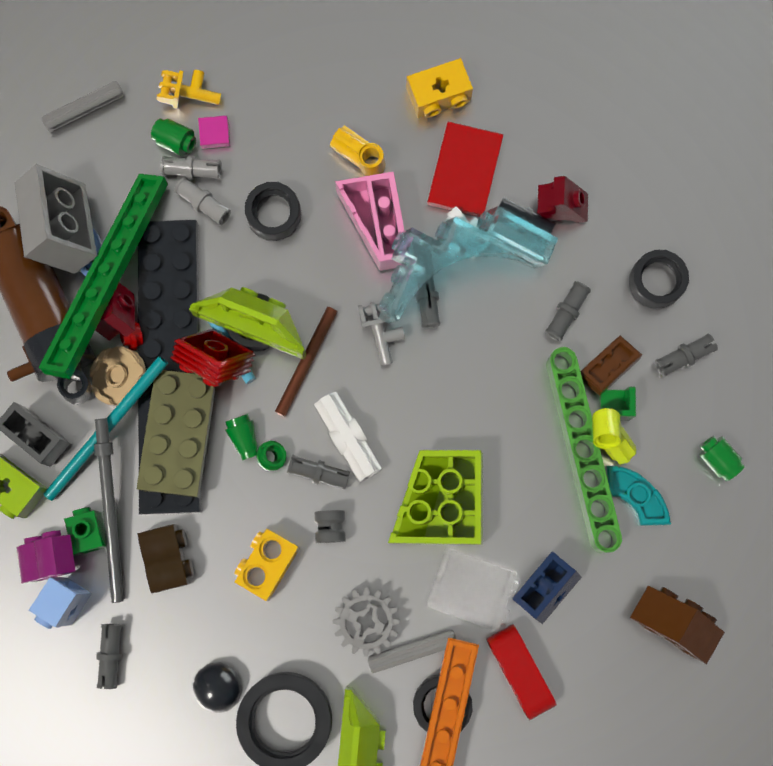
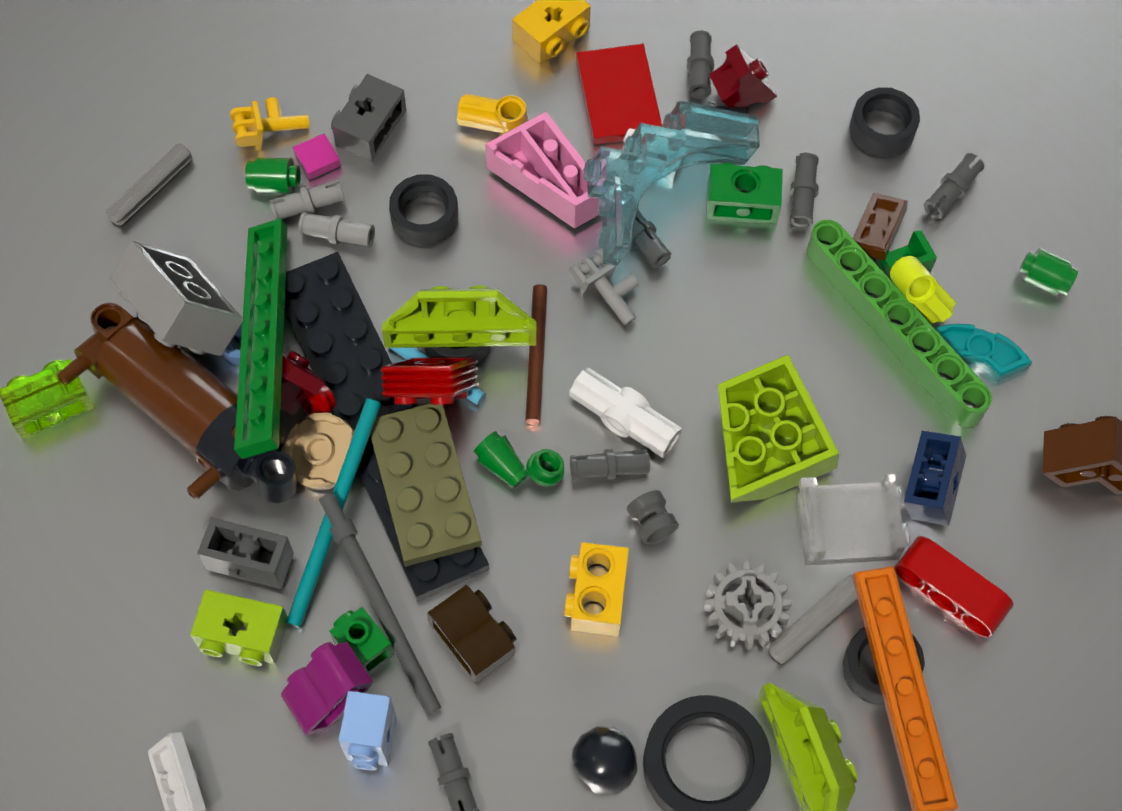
camera: 25 degrees left, 15 degrees down
none -> dark grey brick [331,74,406,162]
none -> dark grey pin [687,30,714,99]
none -> green brick [706,163,783,225]

